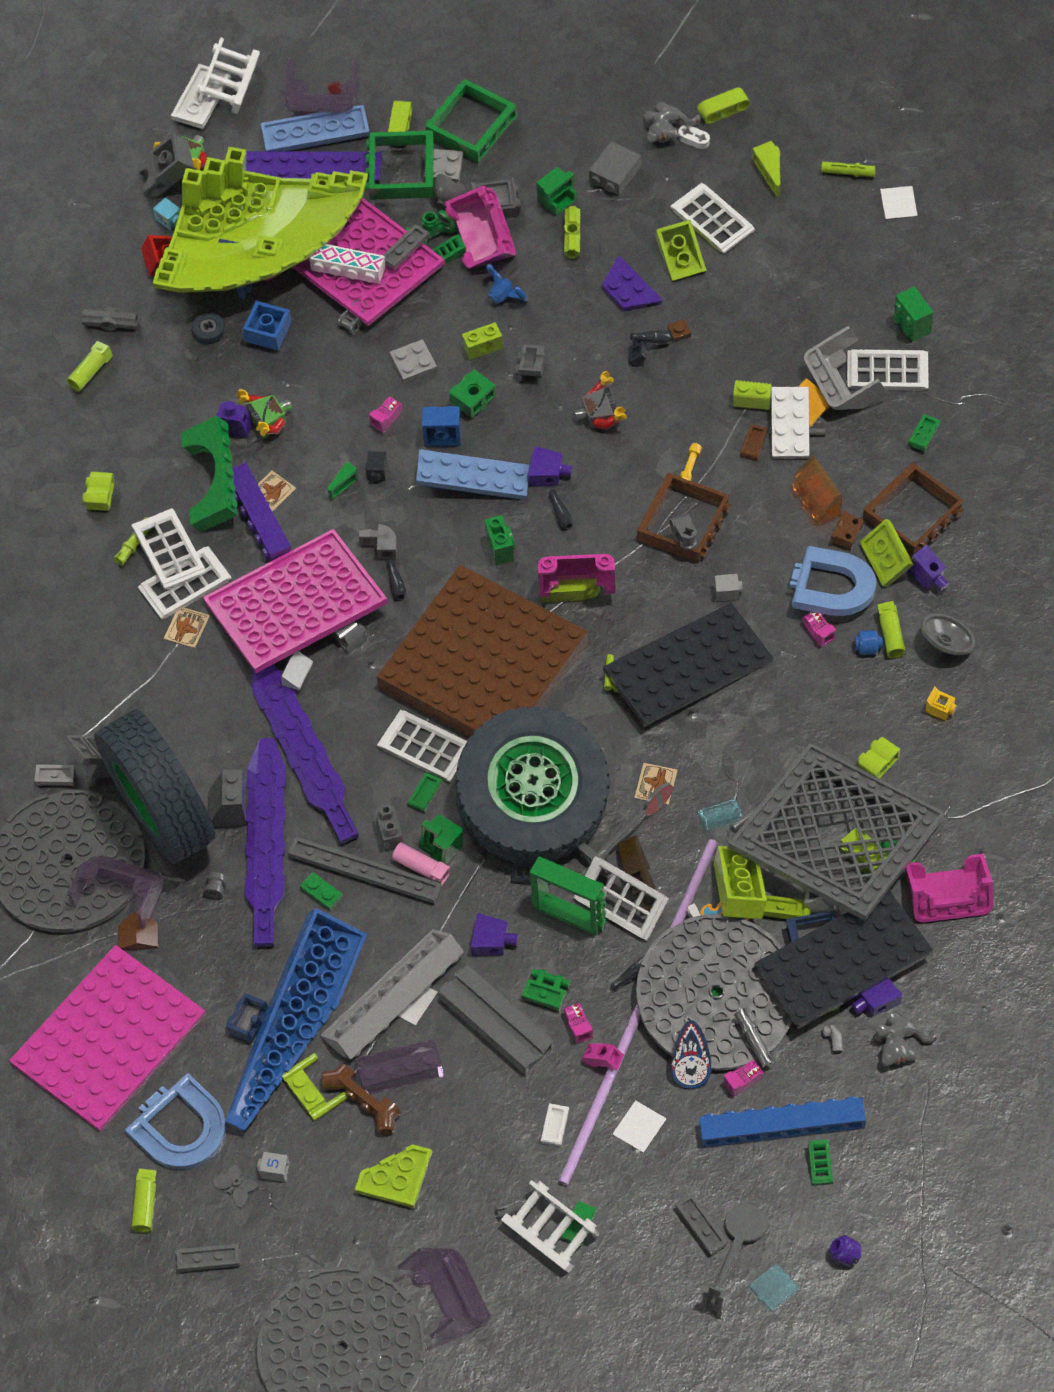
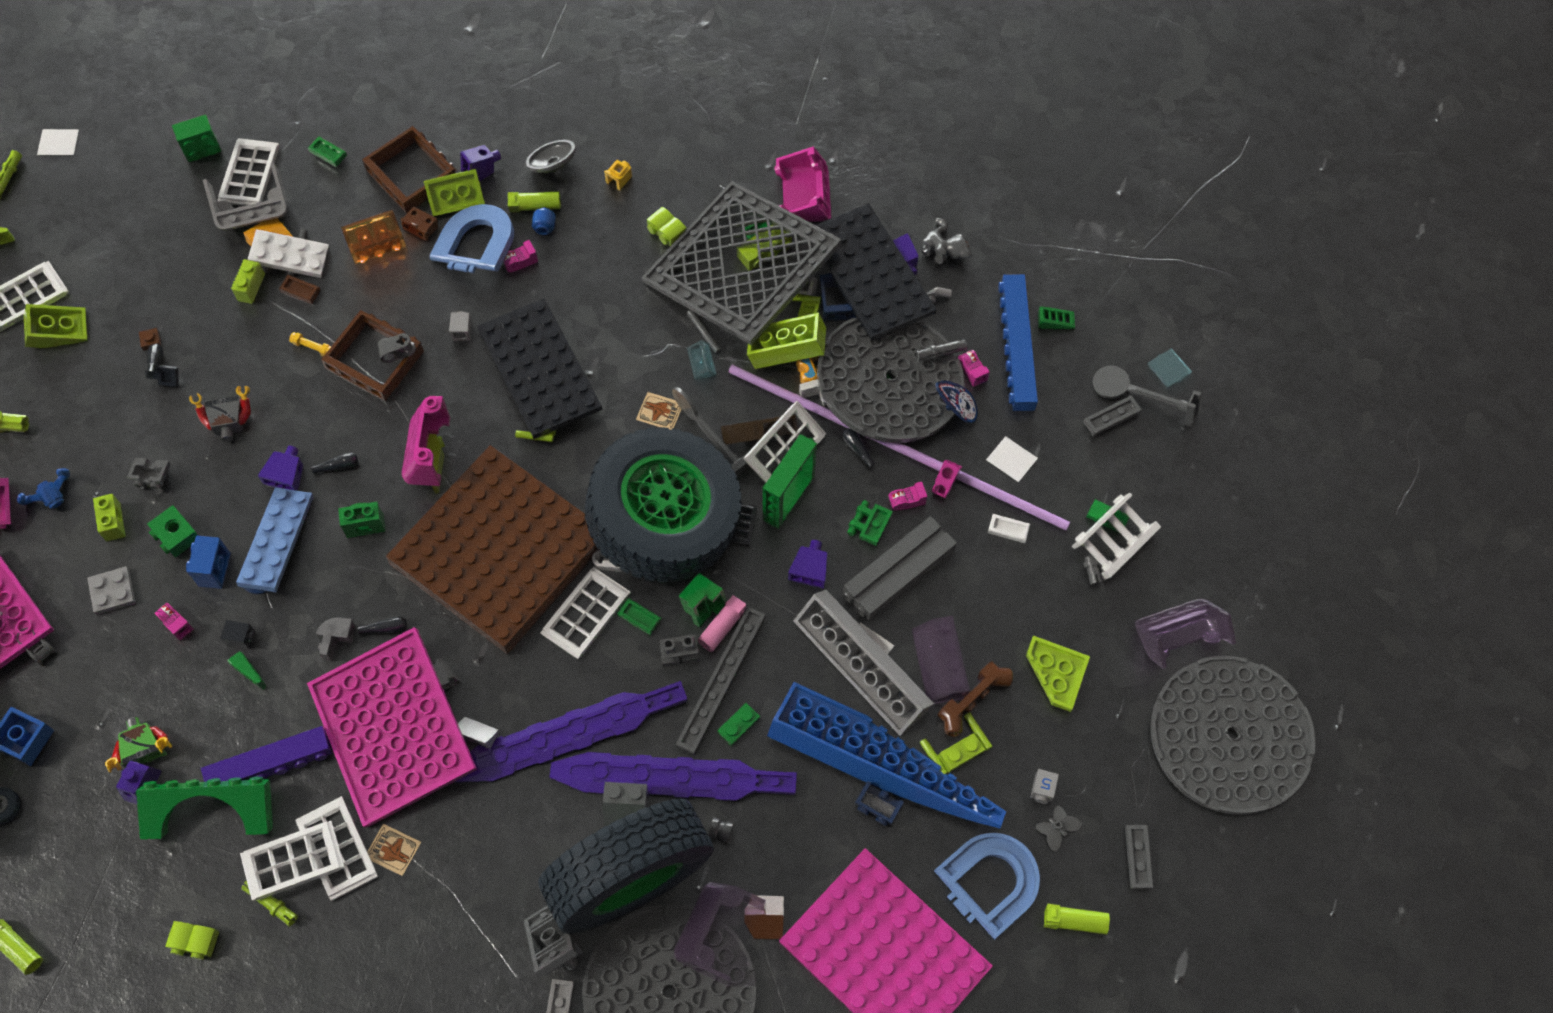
camera: 90 degrees left, 5 degrees up
sticker [258,471,296,511] -> none
dark purple wing [602,256,663,312] -> none
dark purple head [830,1235,861,1266] -> none

